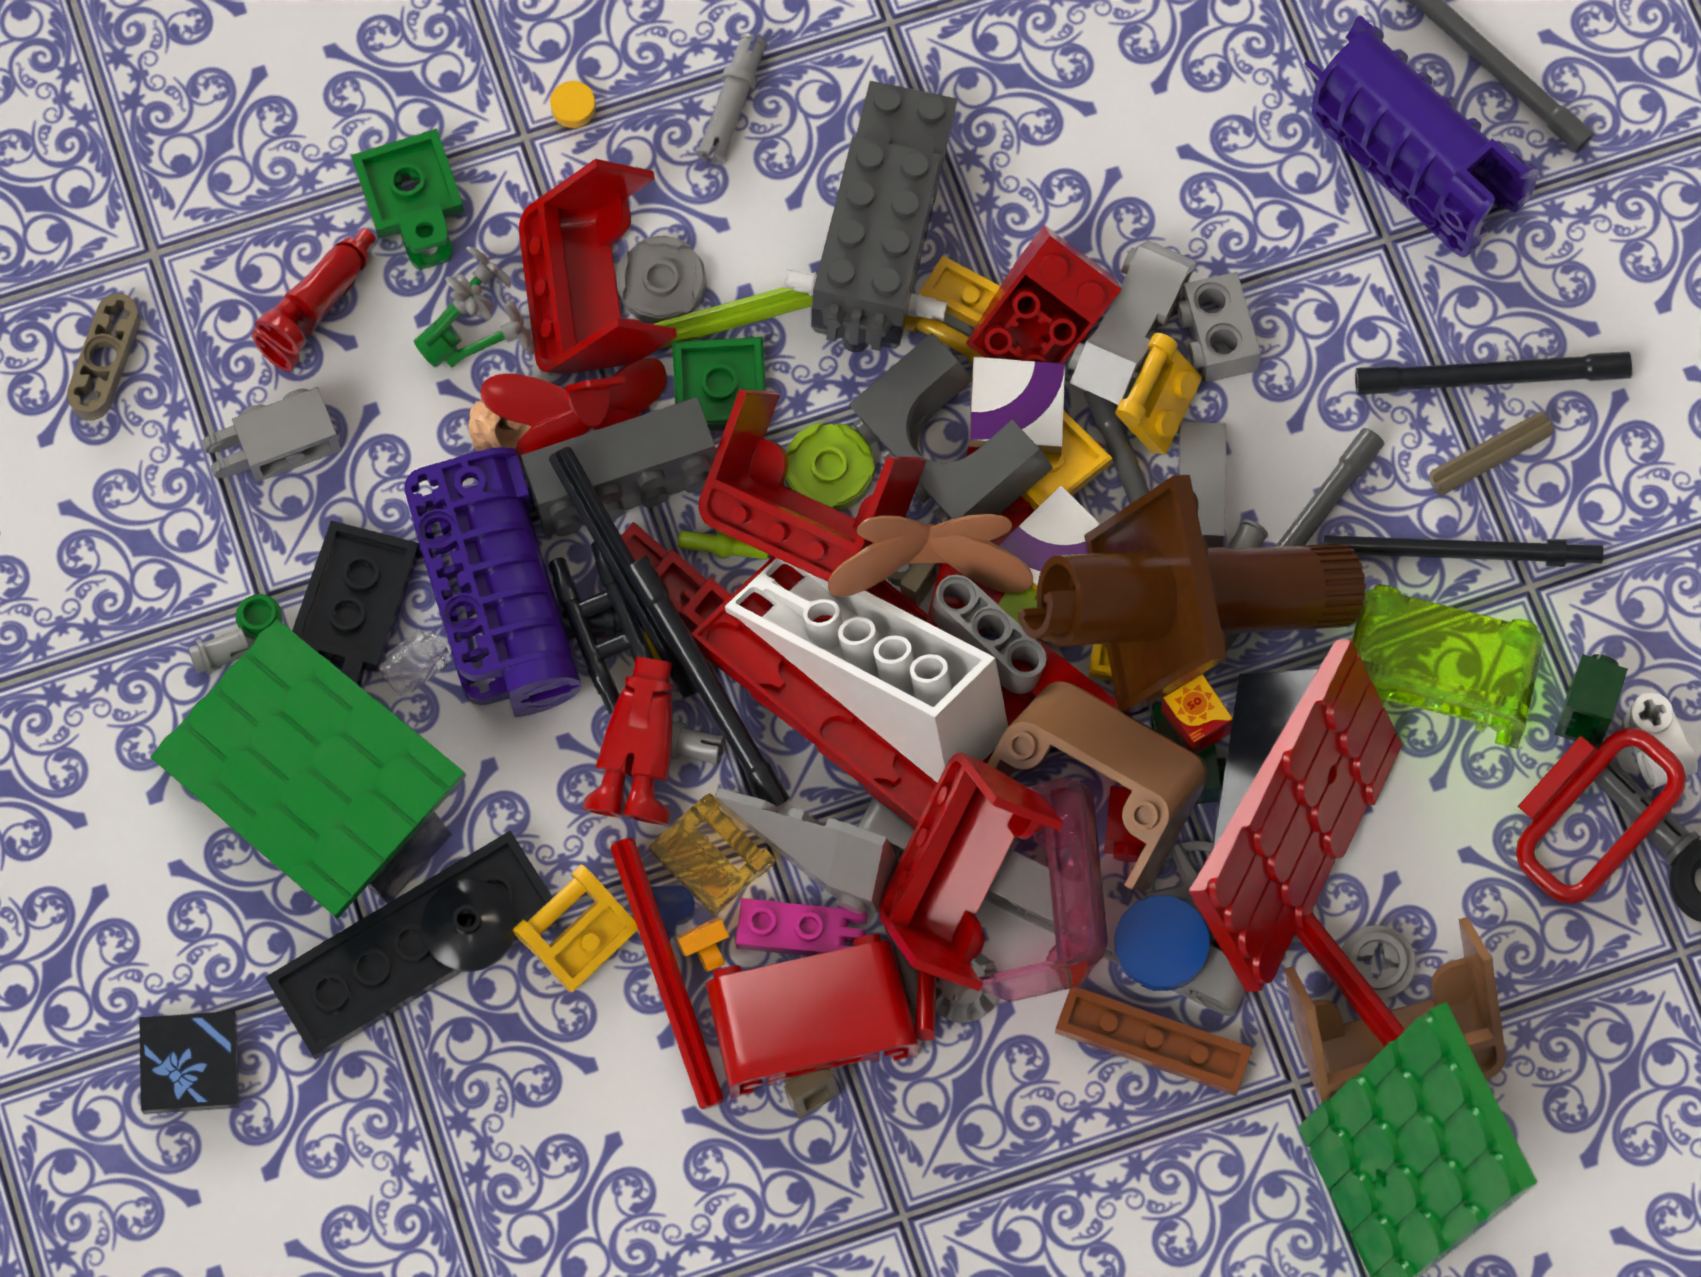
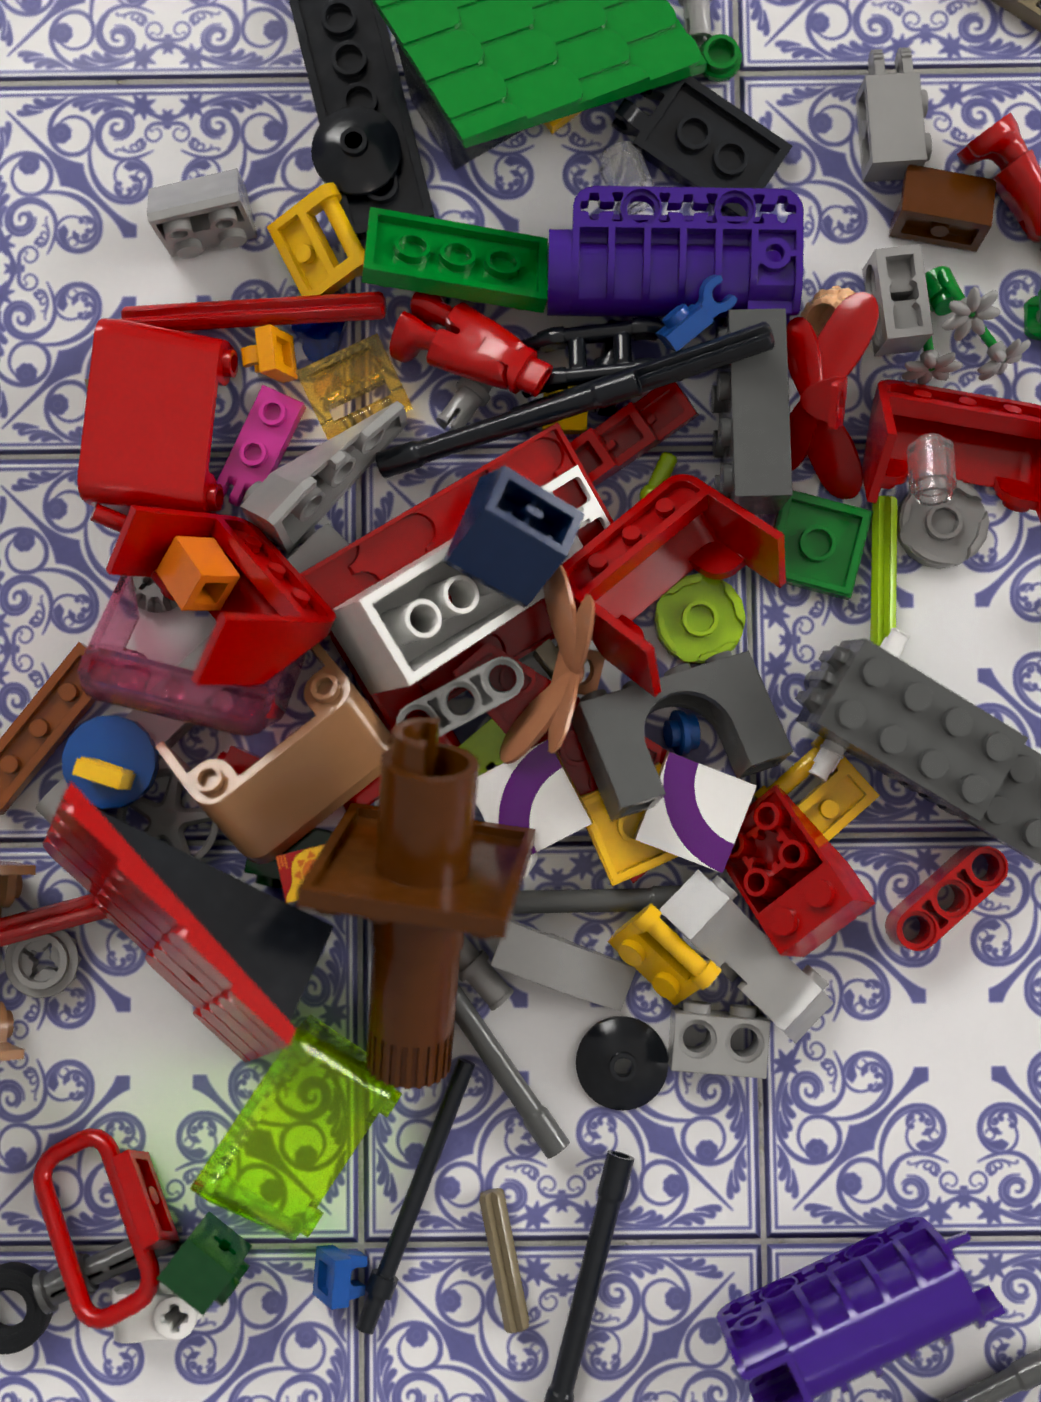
camera: 110 degrees right, 15 degrees up
none -> yellow tile [72,756,136,790]
none -> light grey slope [147,168,257,258]
none -> orange brick [156,536,240,611]
none -> blue tile [313,1245,368,1310]
none -> green plate [361,207,548,313]
none -> dark blue slope [443,465,585,607]
none -> black dish [576,1016,668,1111]
none -> blue plate [655,274,737,352]
none -> blue plate [663,710,701,756]
none -> light grey brick [862,244,934,356]
none -> red beam [885,845,1009,951]
none -> reddish brown panel [889,164,996,252]
none -> clear brick [907,433,957,506]

